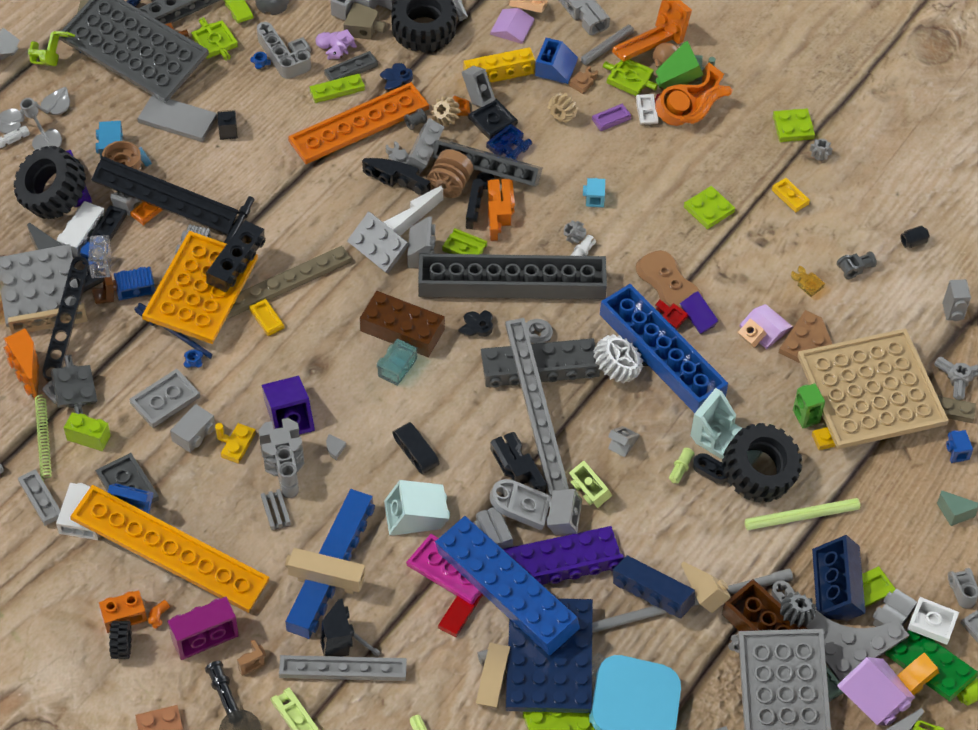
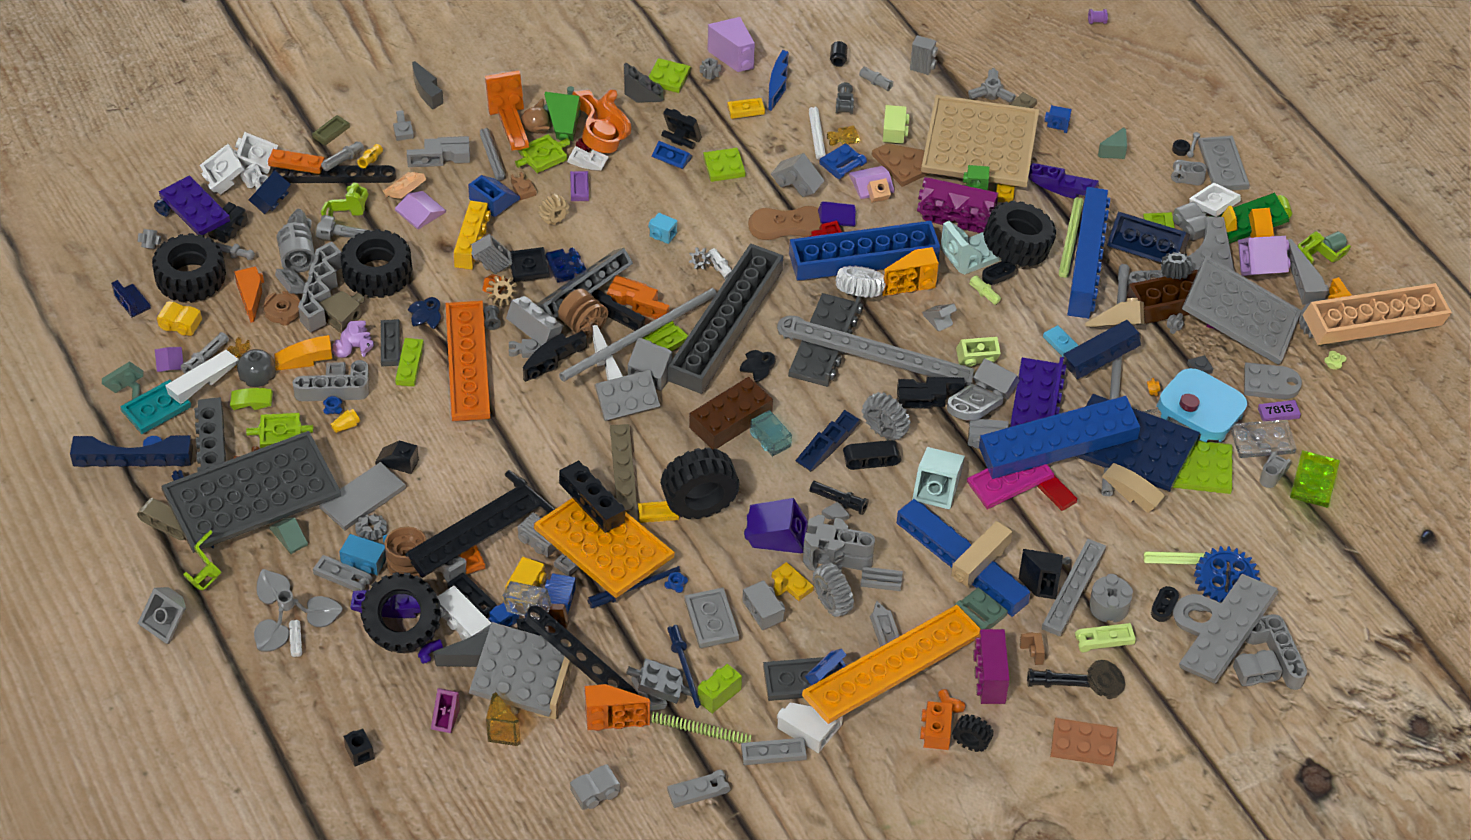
camera: 65 degrees left, 5 degrees down
none -> sand green slope [269,517,308,554]
none -> light orange slope [274,335,332,371]
none -> light grey plate [313,555,372,591]
none -> yellow cone [330,408,360,433]
none -> light grey gear [355,513,387,541]
none -> dark purple arm [418,639,443,664]
none -> yellow brick [505,556,547,606]
none -> light grey piece [559,288,717,382]
none -> dark grey slope [624,63,664,103]
none -> blue slope [651,141,692,169]
none -> black tyre [660,448,740,519]
none -> black plate [661,108,702,149]
none -> dark blue piece [667,625,701,709]
none -> lavender slope [707,17,755,72]
none -> blue slope [768,50,789,111]
none -> light grey brick [771,153,824,197]
none -> dark blue slope [795,410,861,472]
none -> white axle [809,107,826,160]
none -> black pin [809,481,869,515]
none -> light grey gear [812,563,854,617]
none -> blue plate [819,143,867,179]
none -> light grey pin [859,66,894,91]
none -> light grey gear [862,392,911,441]
none -> light grey plate [870,601,899,647]
none -> light orange slope [882,247,939,296]
none -> yellowish green brick [883,105,909,143]
none -> magenta brick [917,177,999,233]
none -> sand green plate [954,587,1008,629]
none -> dark purple slope [1028,163,1099,199]
none -> medium azure plate [1043,325,1079,357]
none -> blue brick [1067,187,1111,319]
none -> light grey brick [1090,574,1133,623]
none -> light orange plate [1147,378,1161,397]
none -> dark red tile [1179,394,1200,412]
none -> dark grey plate [1187,355,1213,374]
none -> yellow slope [1221,205,1237,232]

